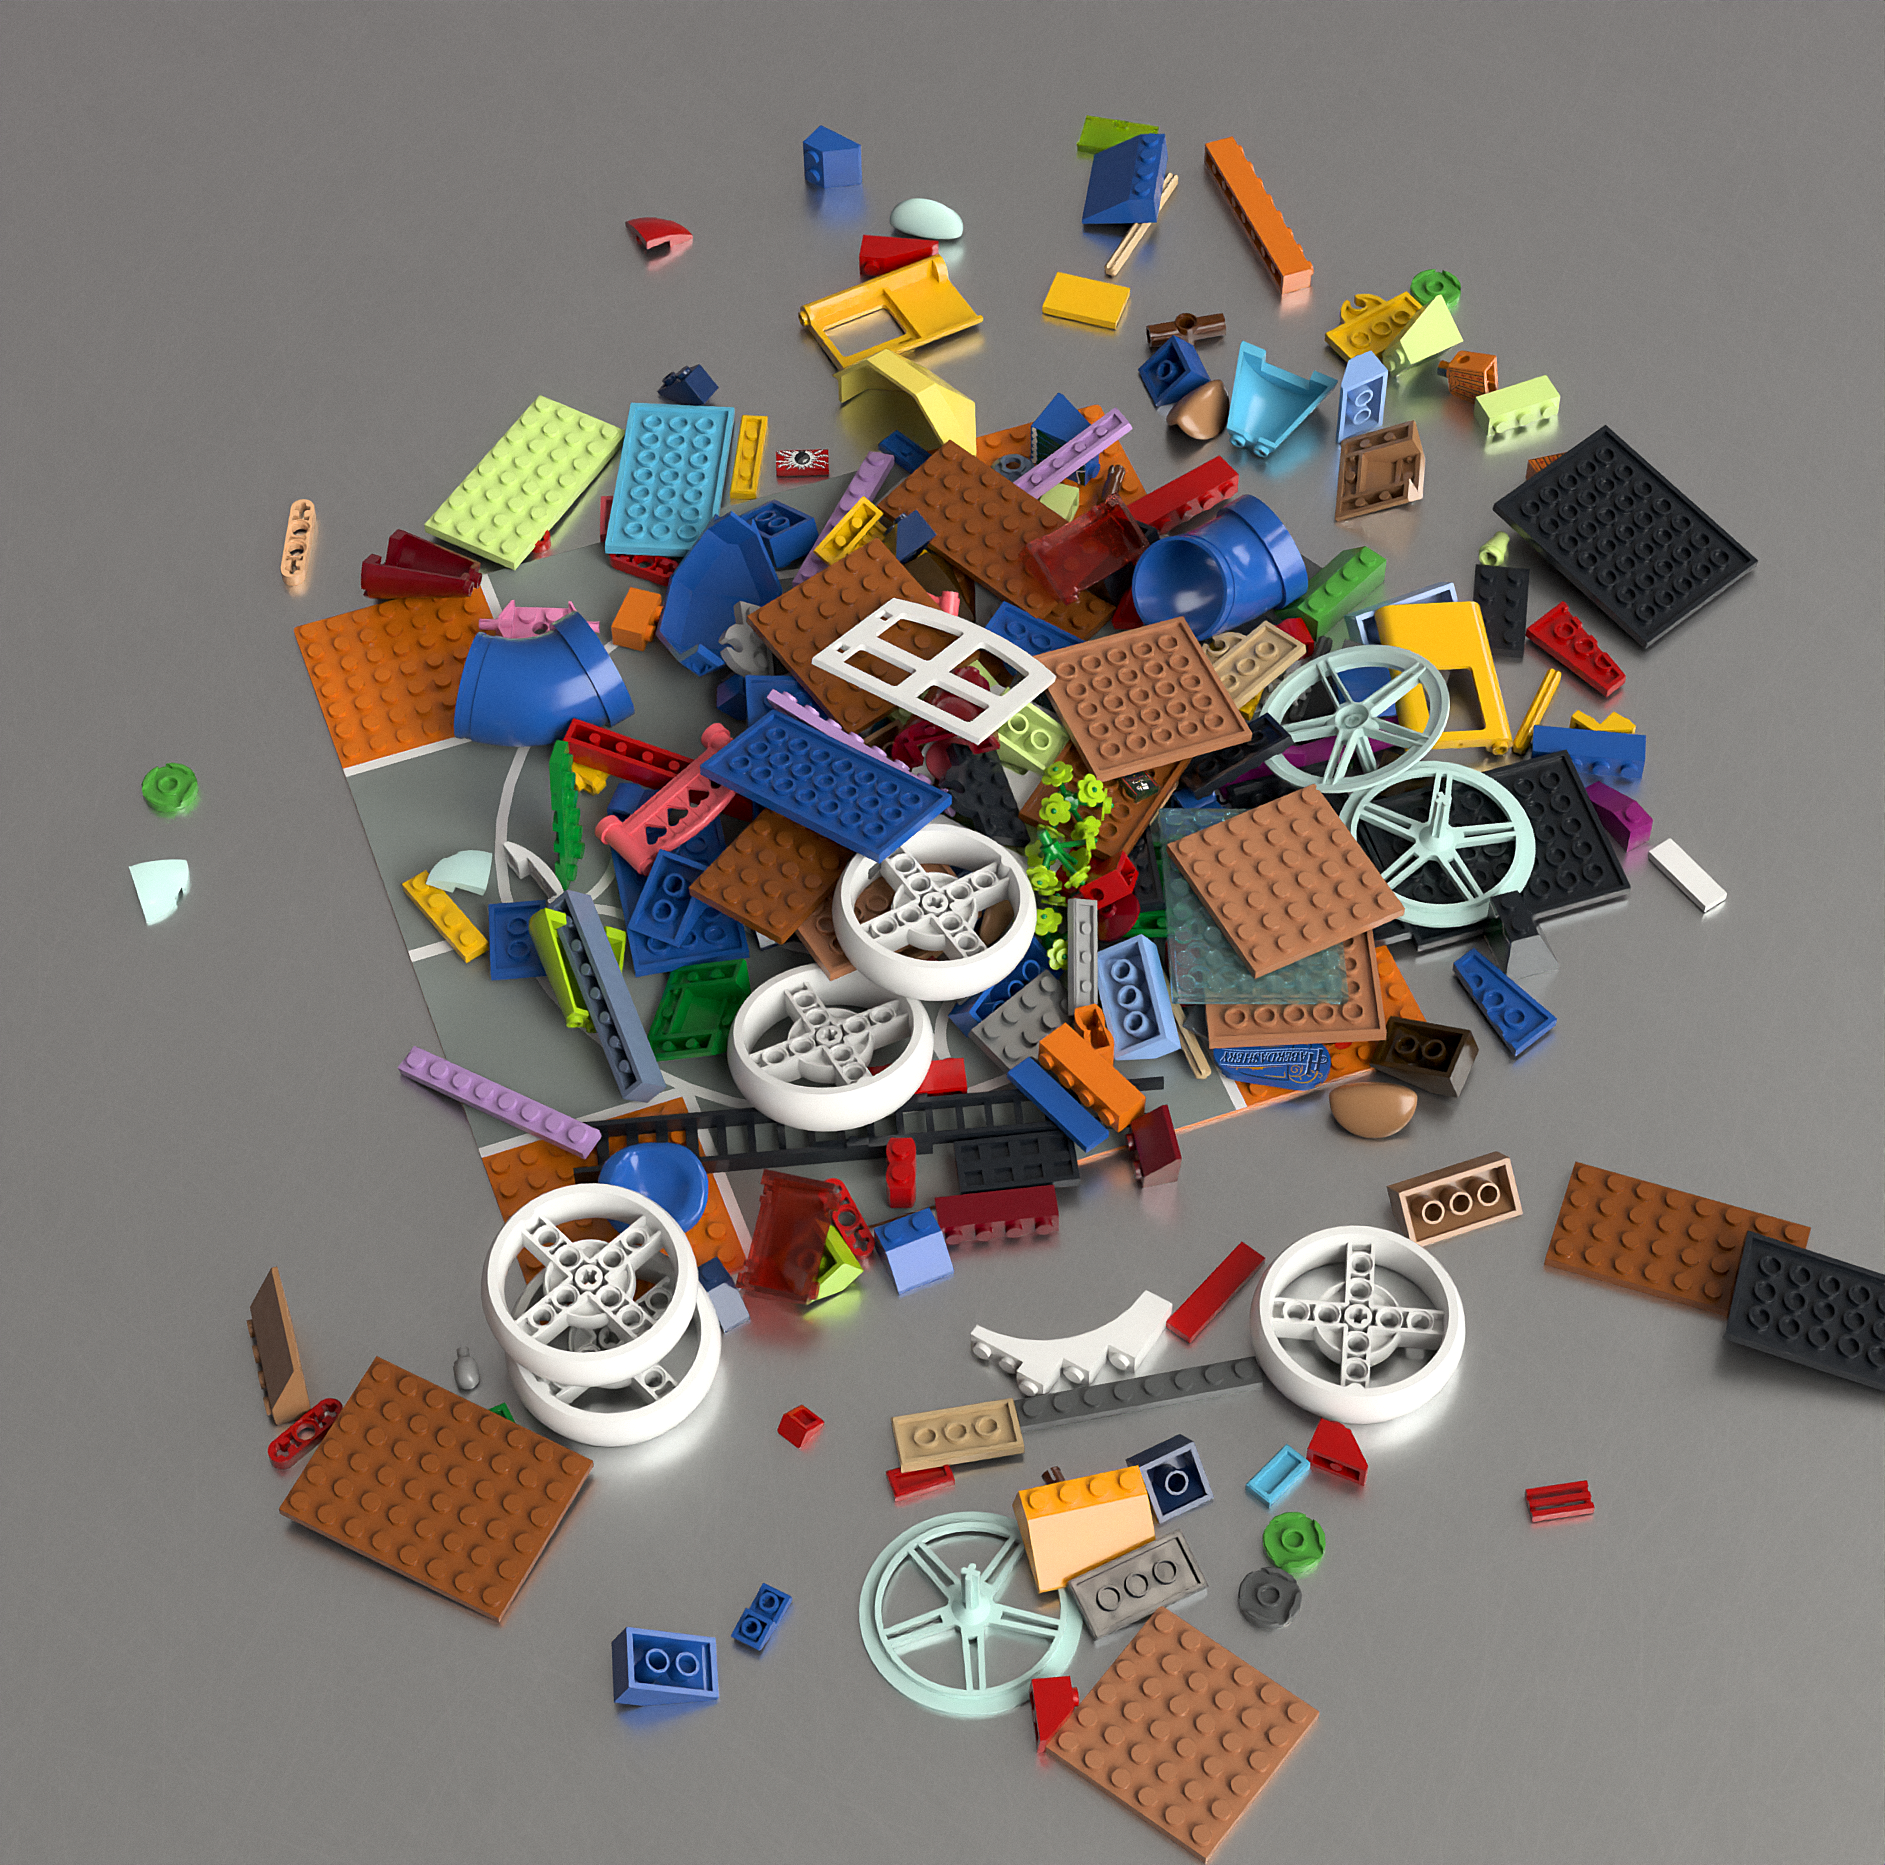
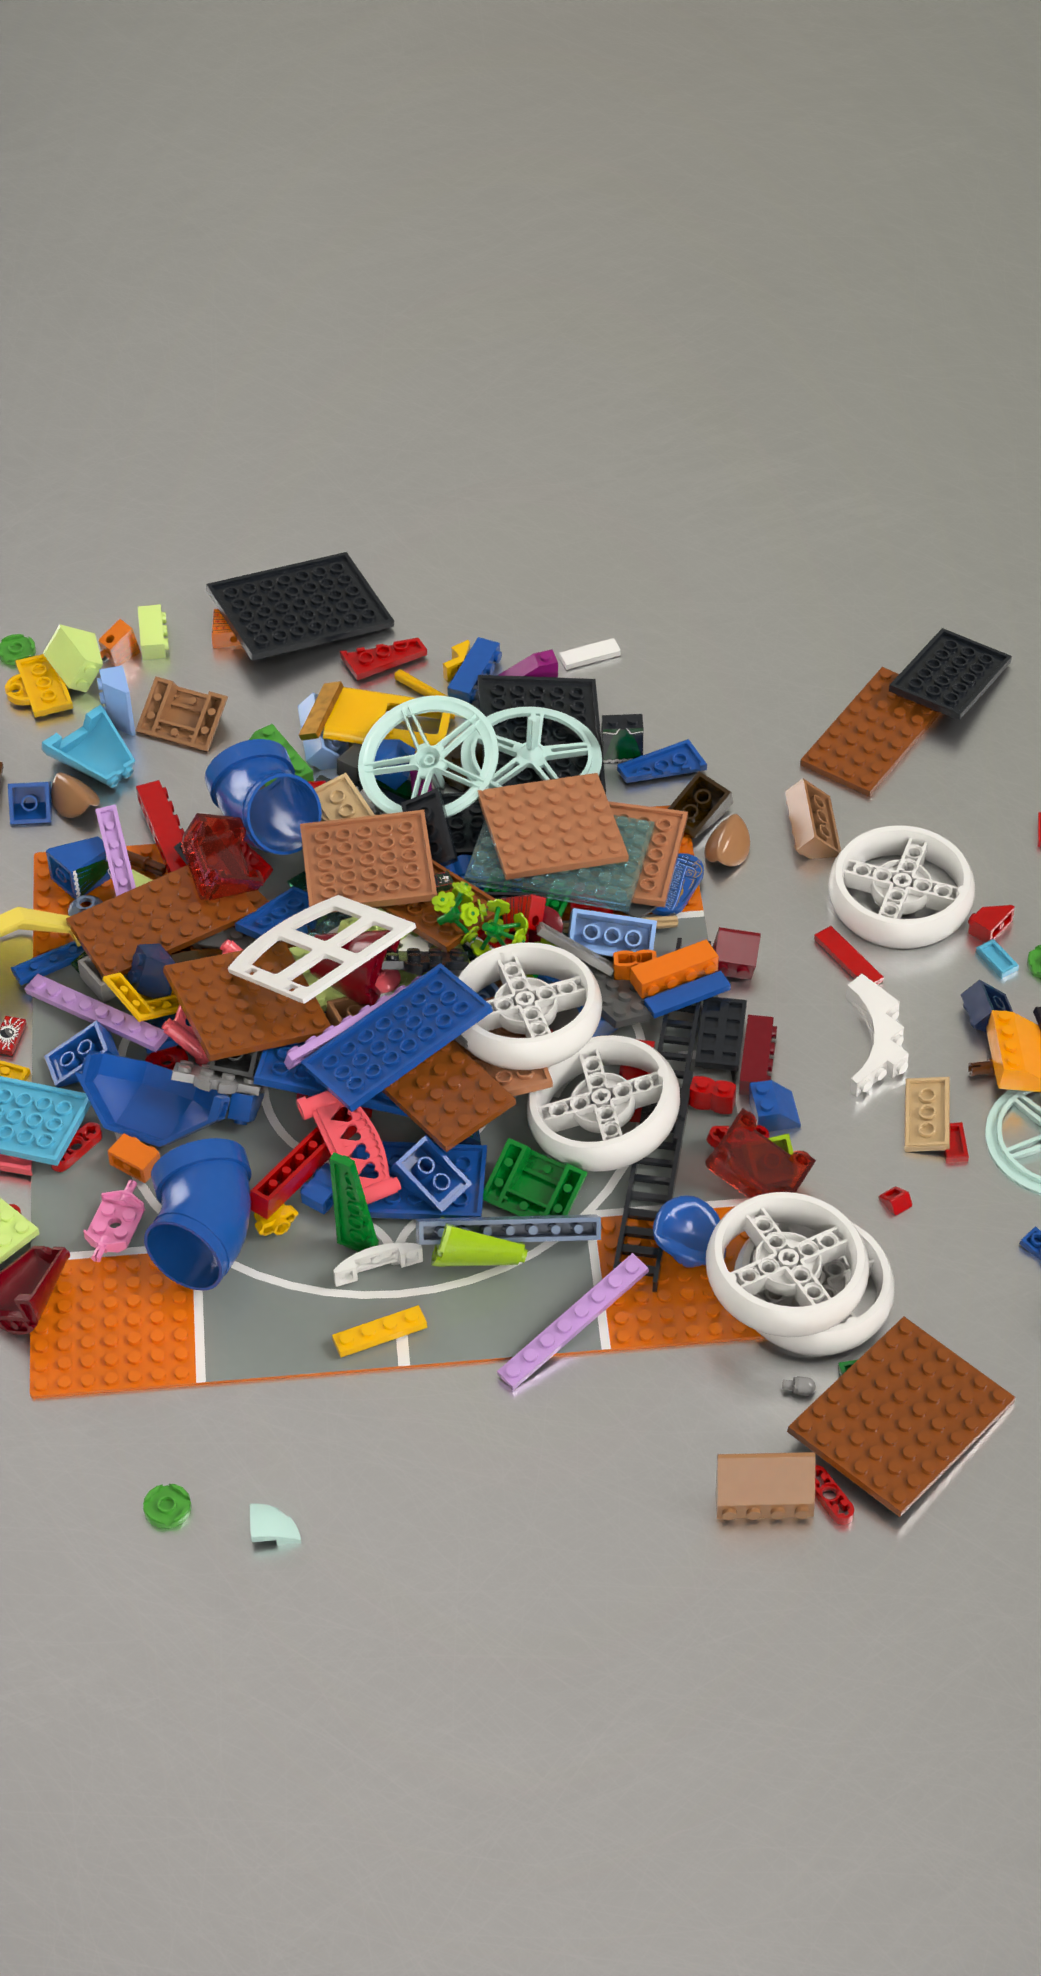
camera: 75 degrees left, 5 degrees down
light aqua brick [426,850,492,896] -> none
blue plate [488,900,547,981] -> none
dark grey plate [1014,1356,1263,1433] -> none
black plate [1472,564,1530,658] -> none
yellowish green cone [1479,531,1510,566] -> none
none -> pearl gold tile [299,681,344,740]

